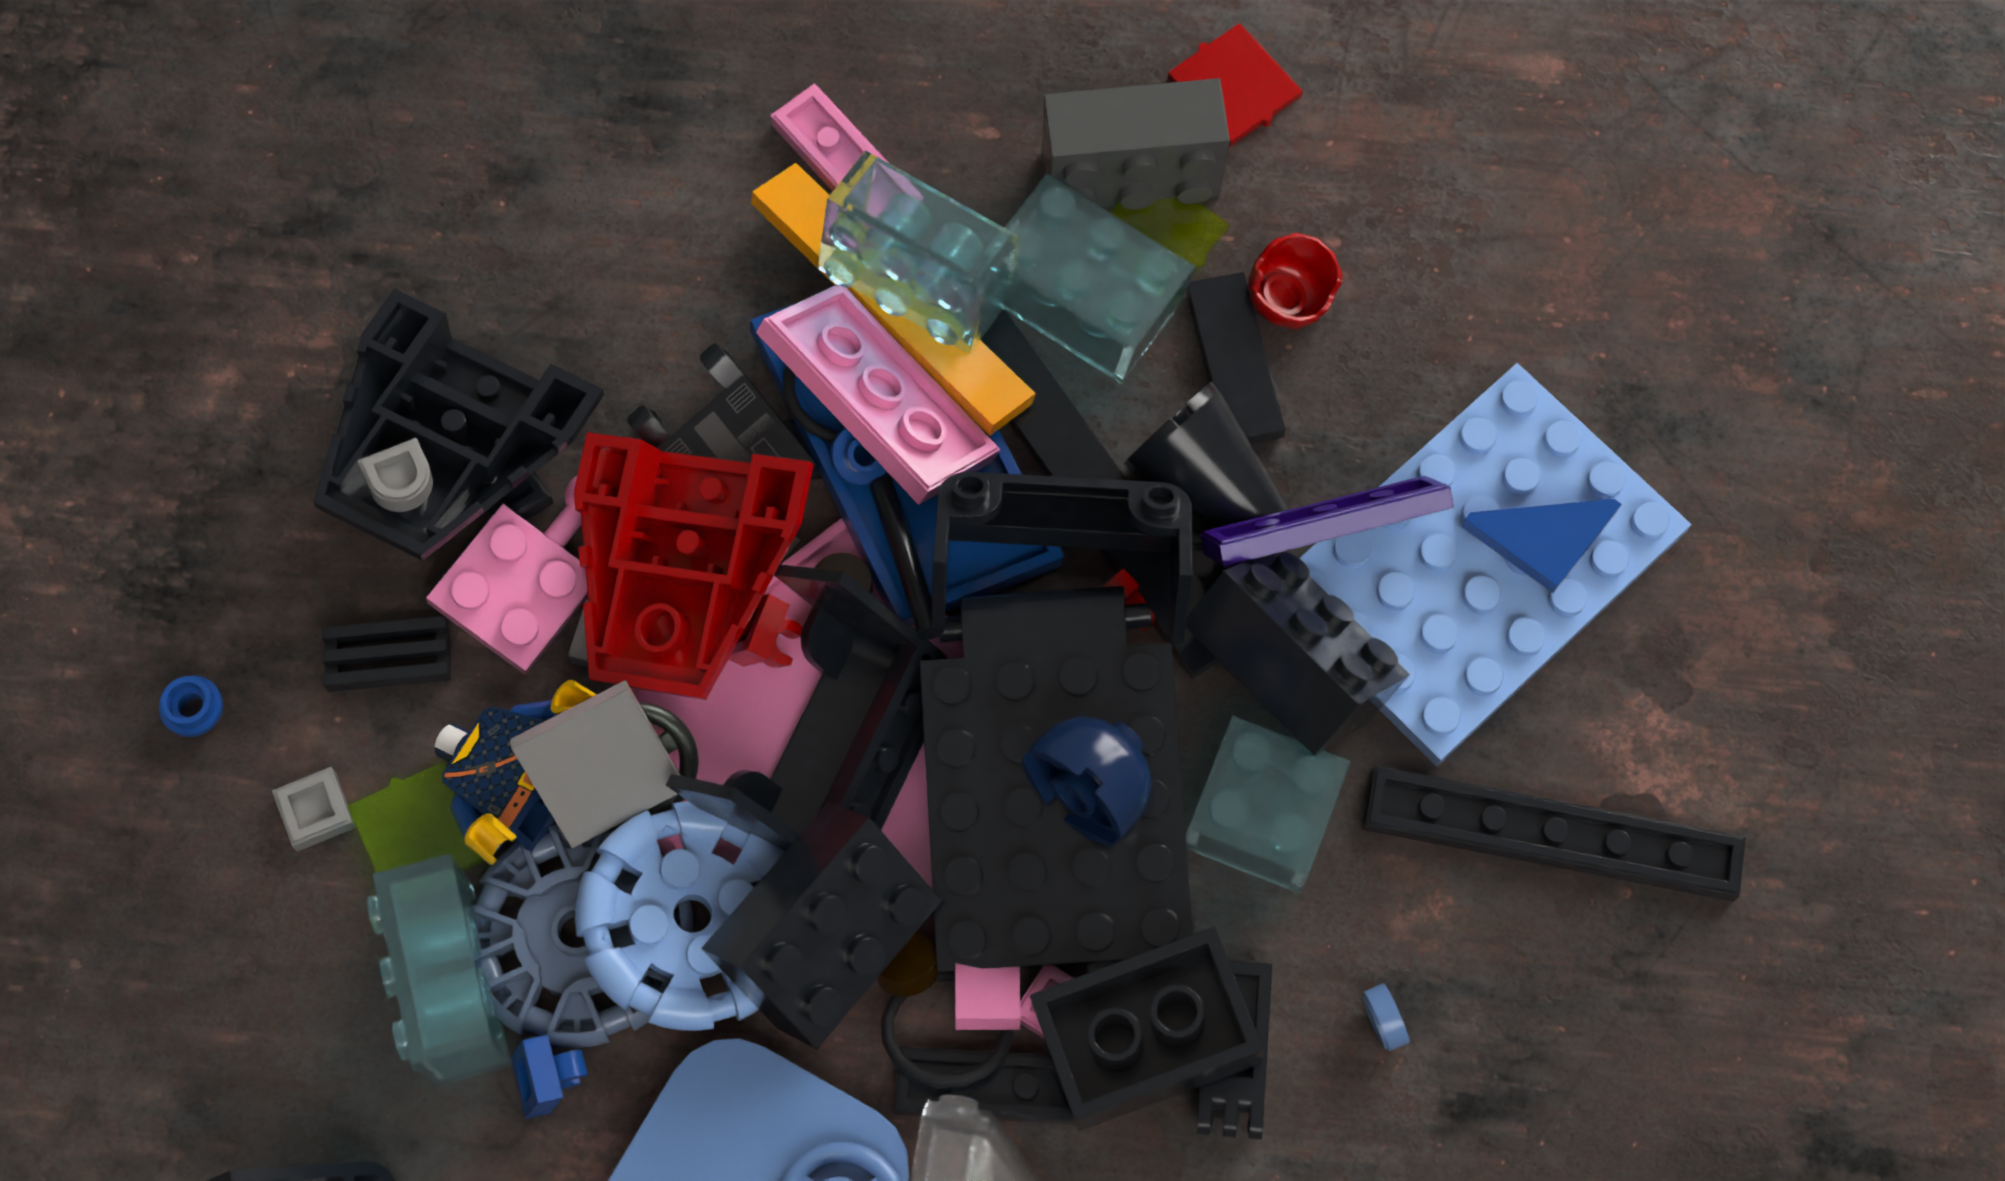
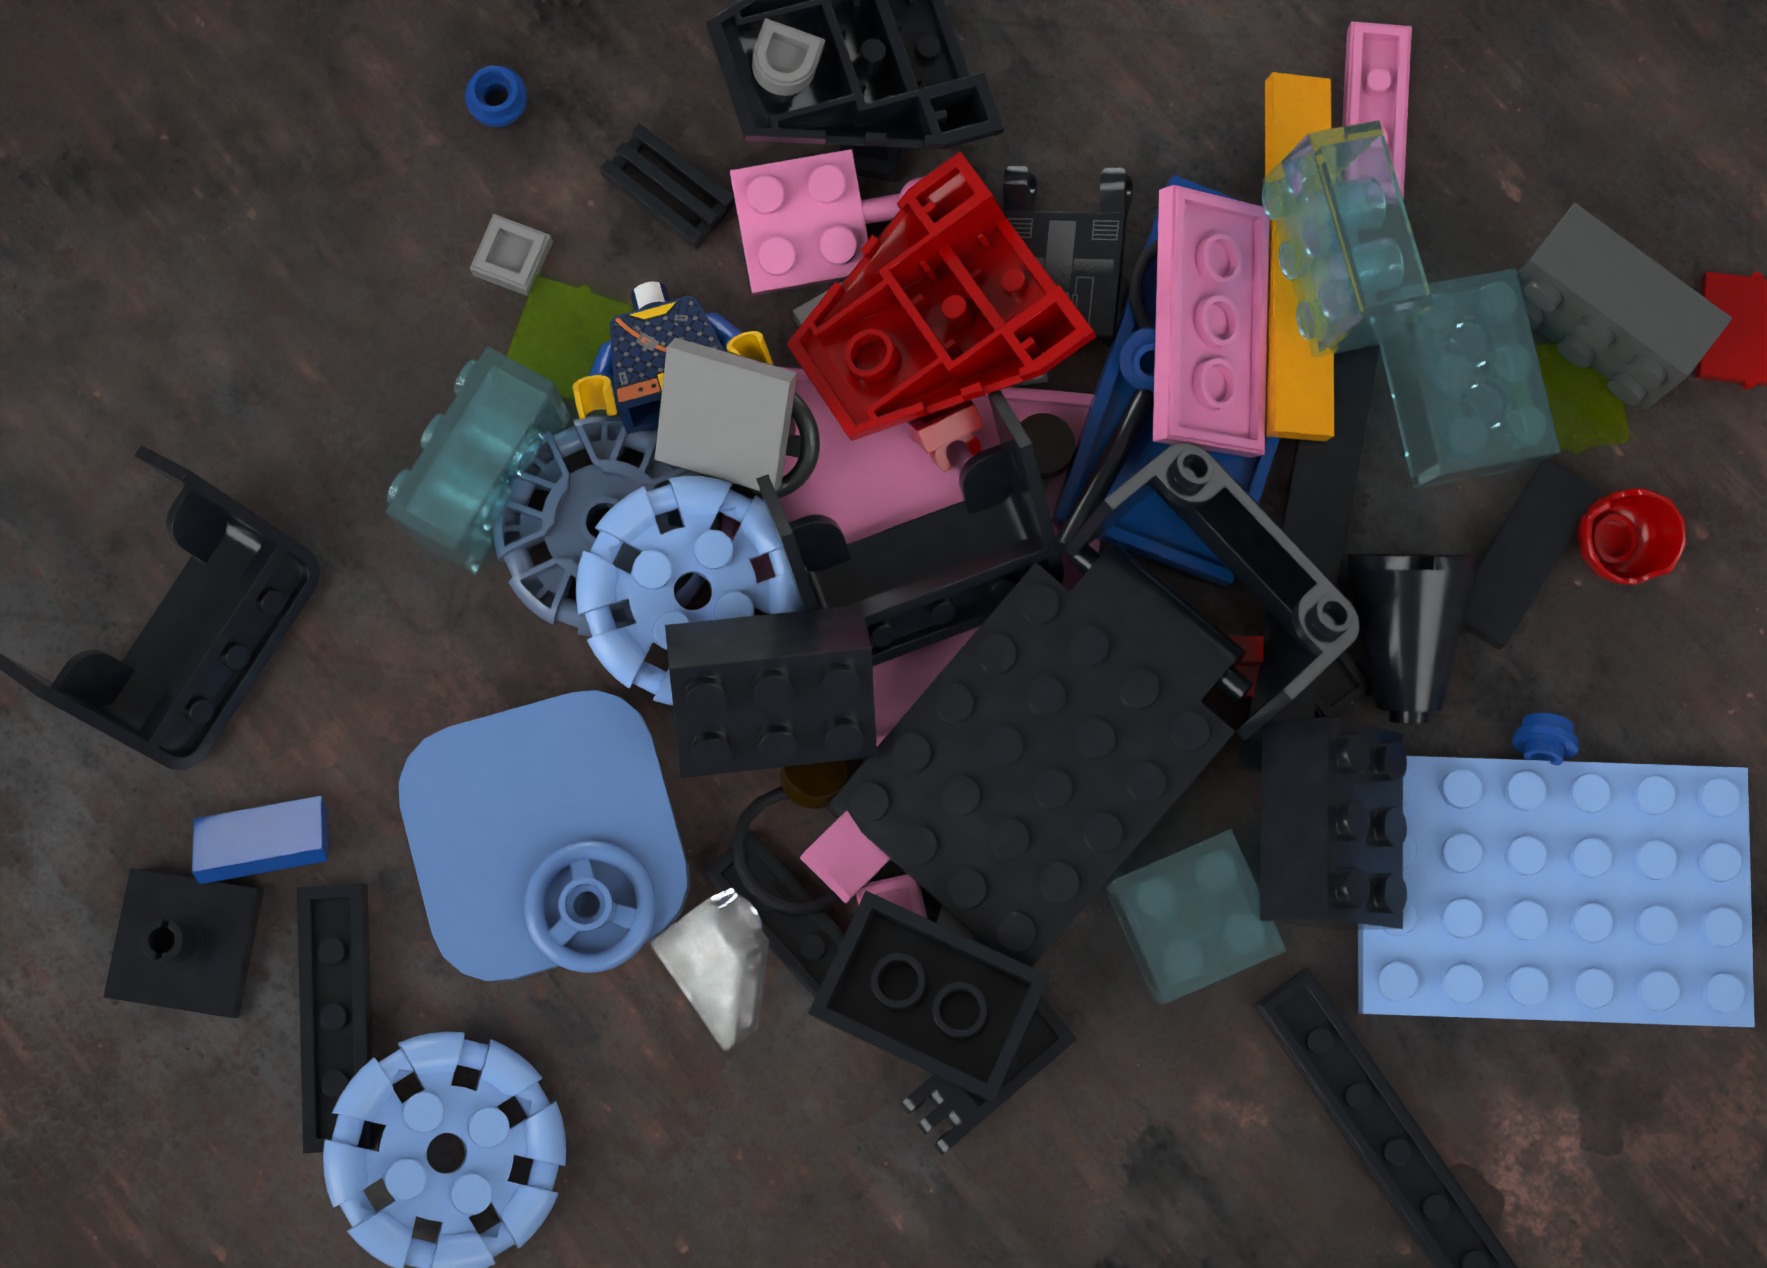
camera: 45 degrees right, 10 degrees up
blue tile [510,1035,588,1119] -> none
dark blue cylinder [1021,716,1152,846] -> none
dark purple tile [1200,476,1454,567] -> none
medium blue tile [1361,983,1410,1052] -> none
blue tile [1461,499,1622,593] -> none
none -> blue plate [1512,713,1579,766]

